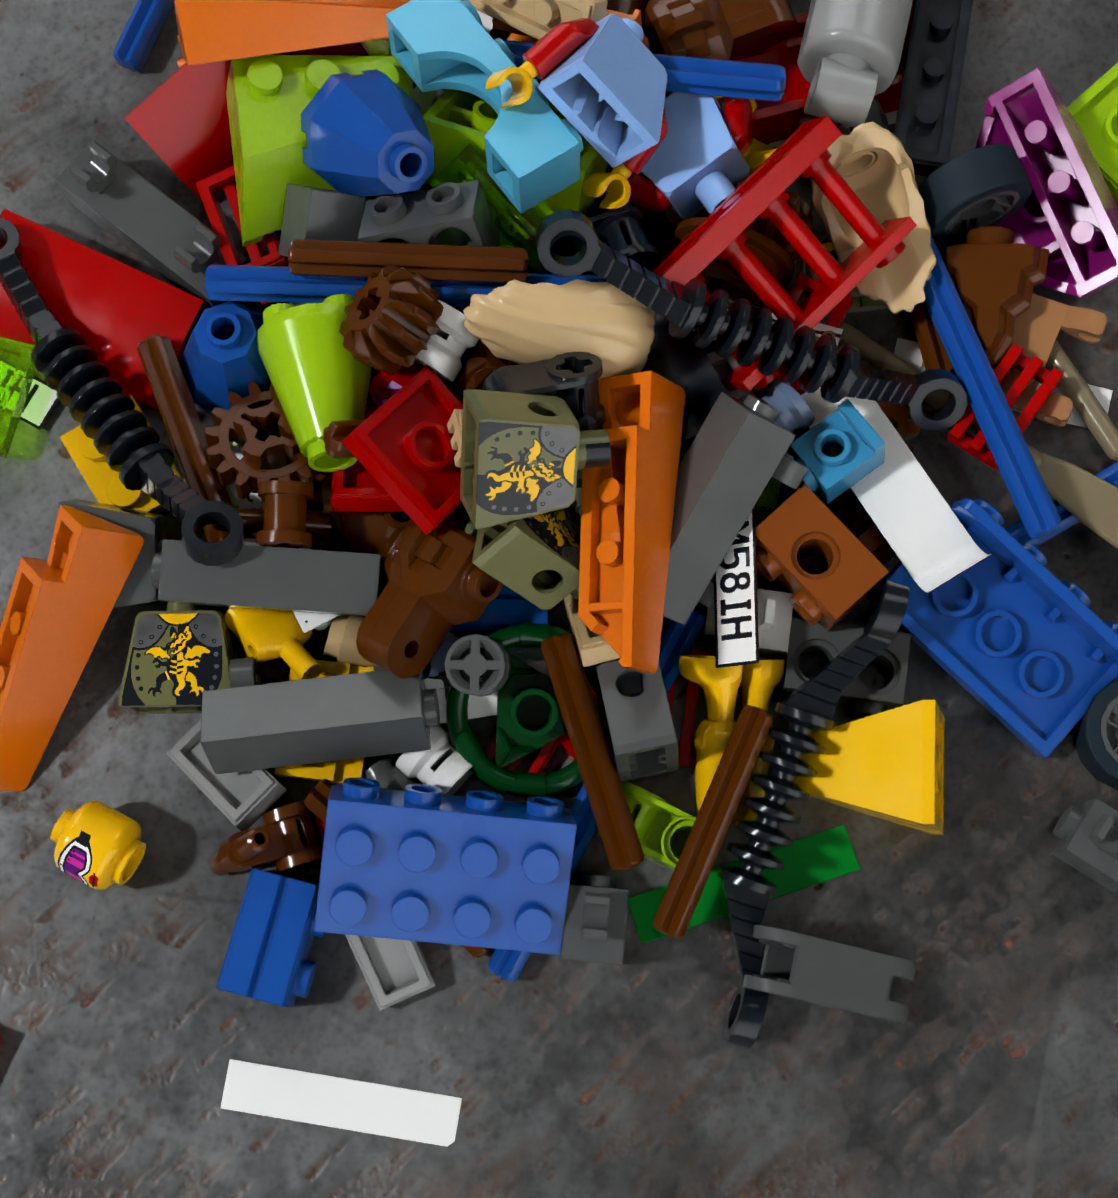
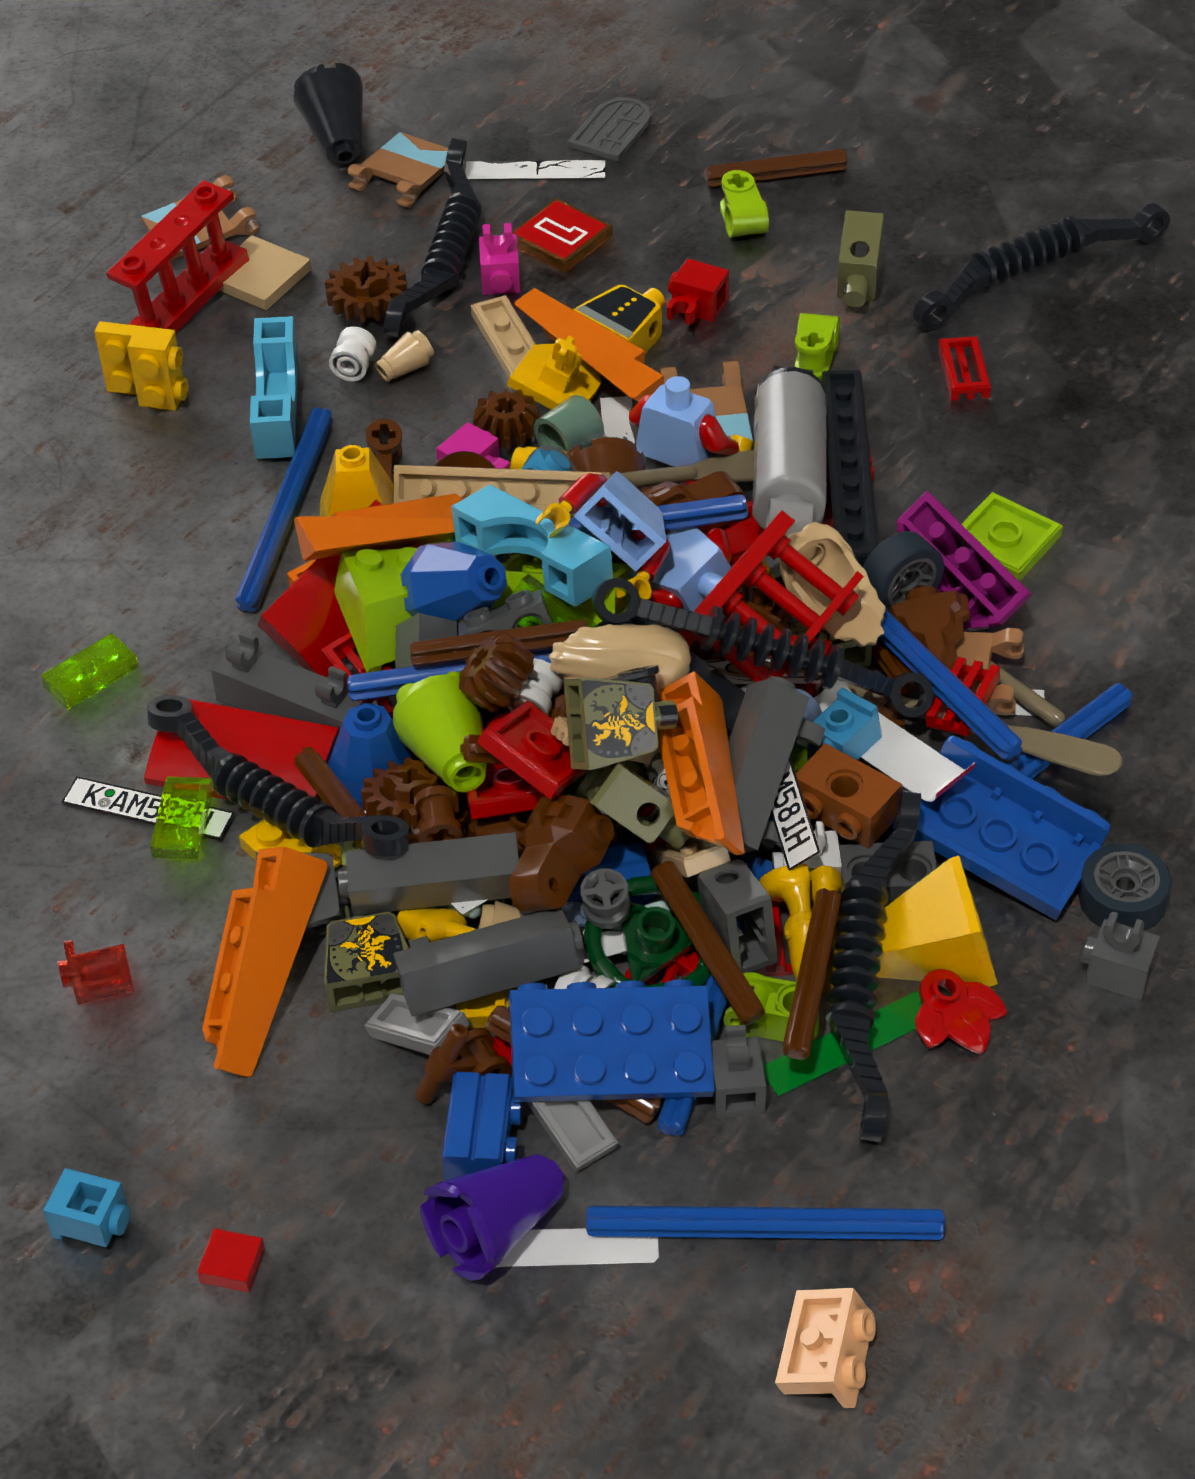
camera: 10 degrees left, 30 degrees down
yellow head [50,800,146,890] -> none
dark grey piece [742,925,917,1024] -> none
none -> dark purple cone [420,1154,564,1281]
none -> blue axle [586,1206,945,1240]
none -> red plate [915,969,1007,1055]

